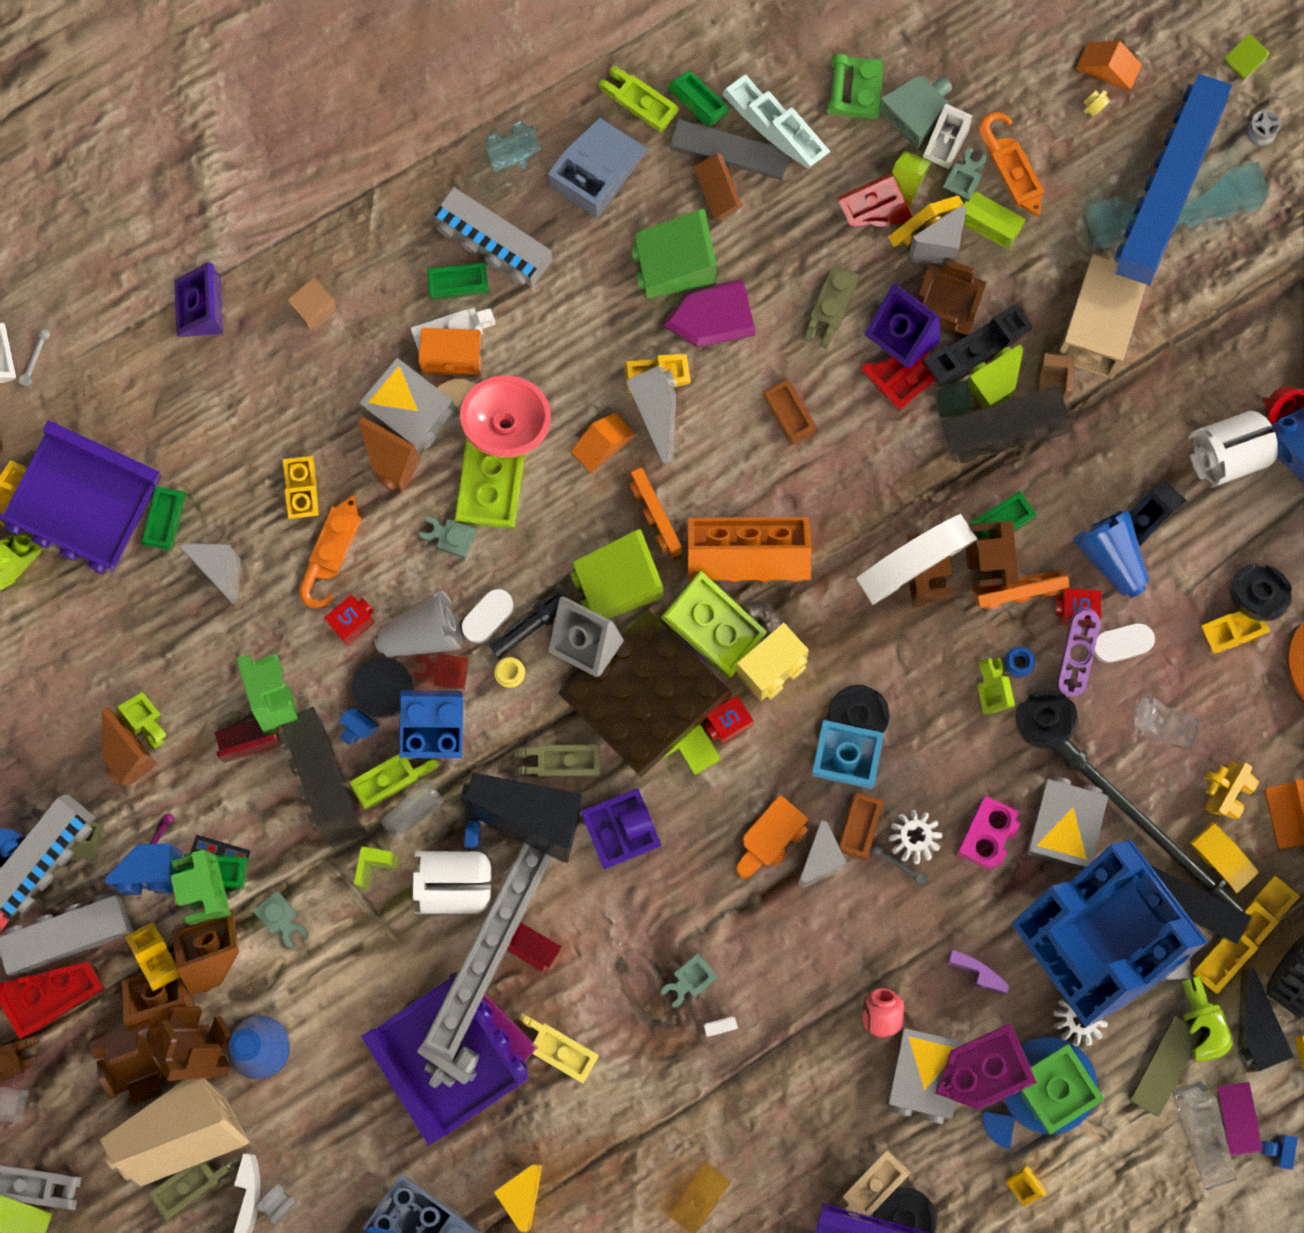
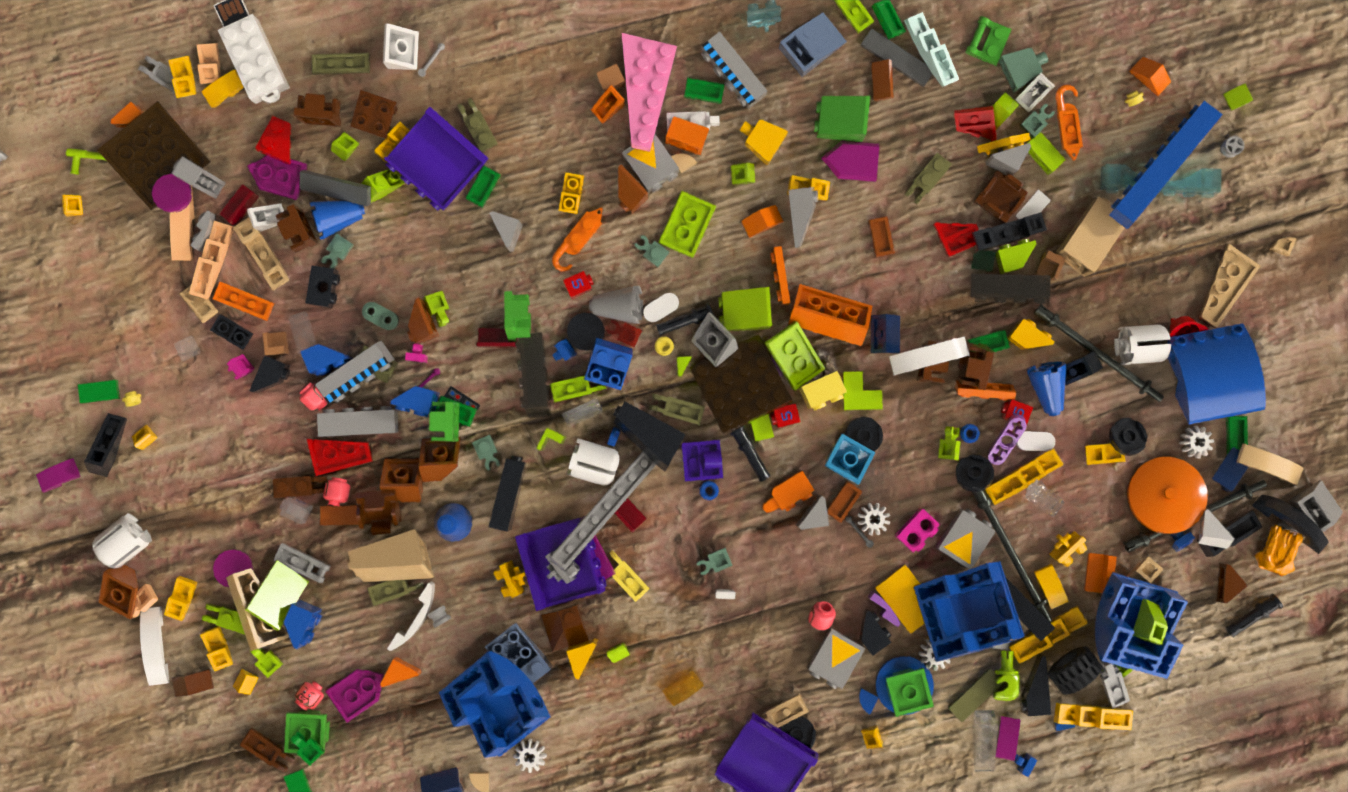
camera: 15 degrees right, 10 degrees up
yellow slope [124,922,180,991] -> none
reddish brown panel [146,1006,231,1081] -> none
dark purple slope [174,262,223,337] -> none
coral dish [460,376,551,457] -> none
dark purple slope [864,284,940,368] -> none
magenta tile [935,1023,1037,1110] -> none
none -> dark orange tile [320,505,358,526]
none -> coral head [323,477,350,506]
none -> sand green plate [362,302,399,330]
none -> dark pink tile [405,344,428,363]
none -> olive hinge [457,98,498,153]
none -> black slope [488,456,527,532]
none -> yellow hips [493,560,526,598]
none -> reddish brown slope [541,603,589,652]
none -> orange slope [591,85,625,124]
none -> lime slope [606,642,630,663]
none -> bright pink wing [622,33,677,152]
none -> lime slope [677,356,692,377]
none -> blue plate [700,481,719,500]
none -> black pin [730,425,771,482]
none -> lime slope [731,162,755,184]
none -> yellow torso [740,119,788,165]
none -> lime tile [843,371,883,410]
none -> black slope [859,609,892,656]
none -> dark blue panel [871,314,900,354]
none -> yellow tile [874,564,924,634]
none -> yellow slope [985,447,1064,505]
none -> yellow slope [1007,319,1055,350]
none -> white sticker [1016,190,1051,219]
none -> pearl dark grey bar [1034,304,1164,402]

